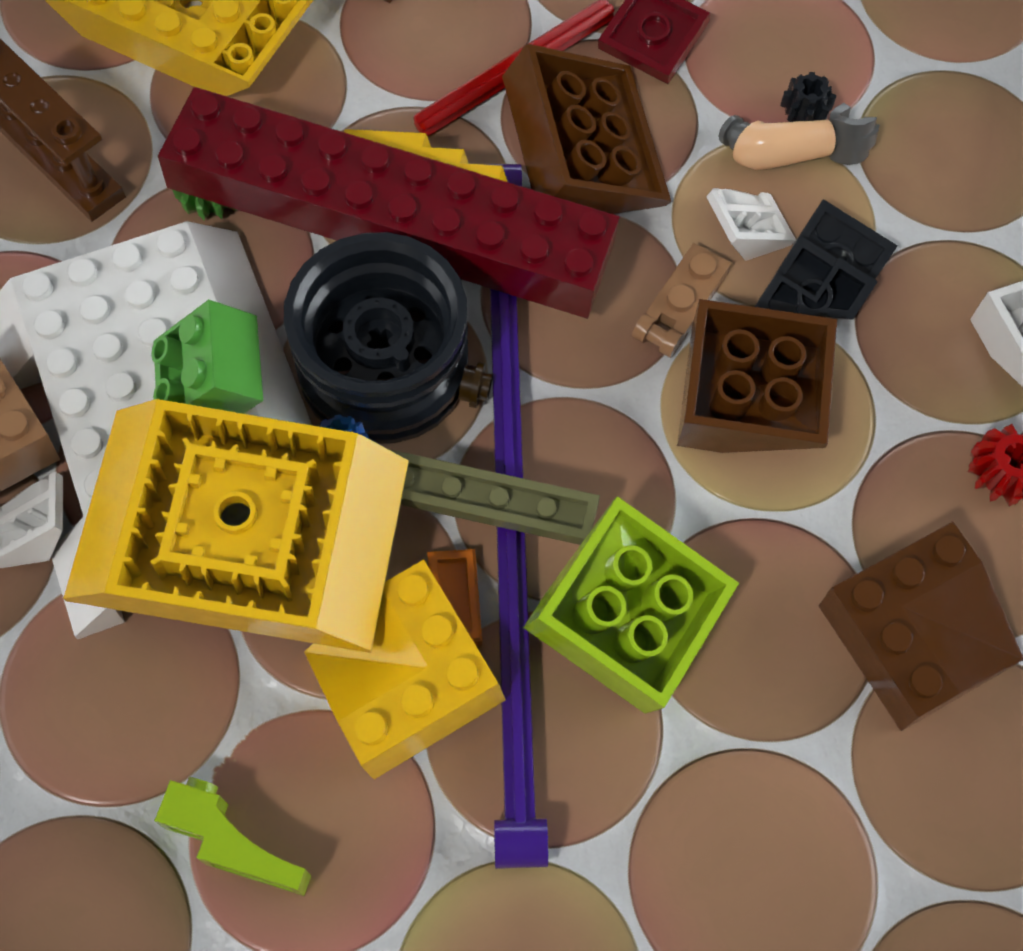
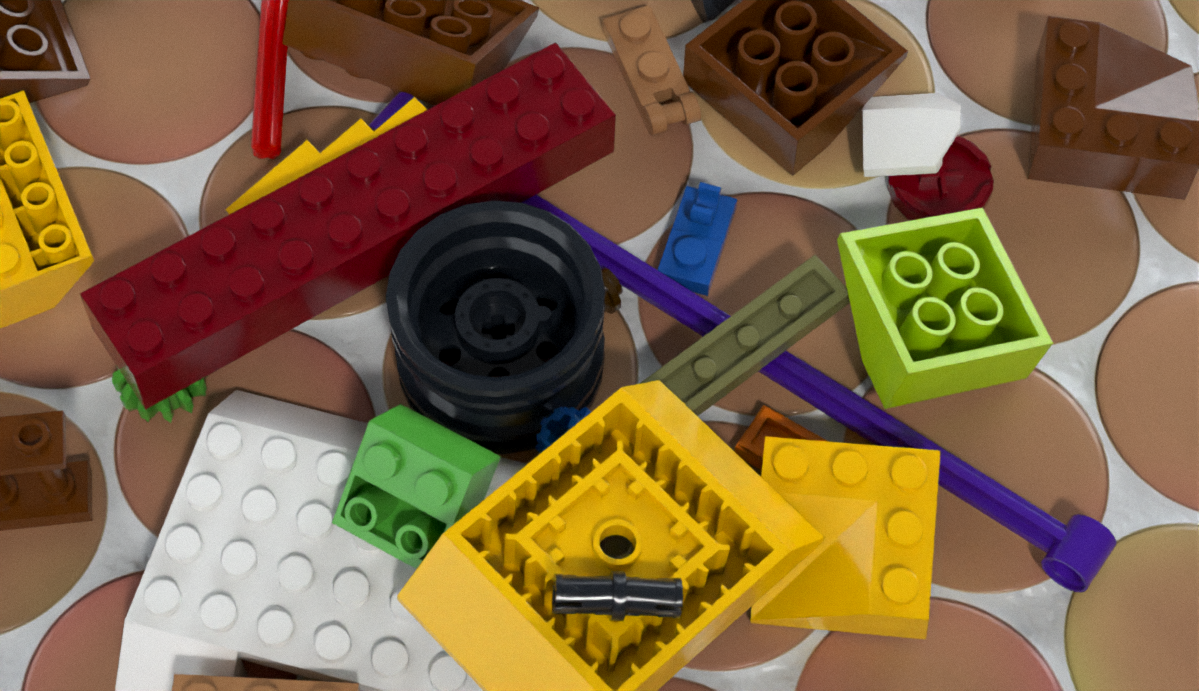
camera: 50 degrees left, 5 degrees down
none -> black pin [552,571,683,621]
none -> blue plate [658,182,737,296]
none -> white slope [862,93,961,177]
none -> dark red tile [888,135,994,221]

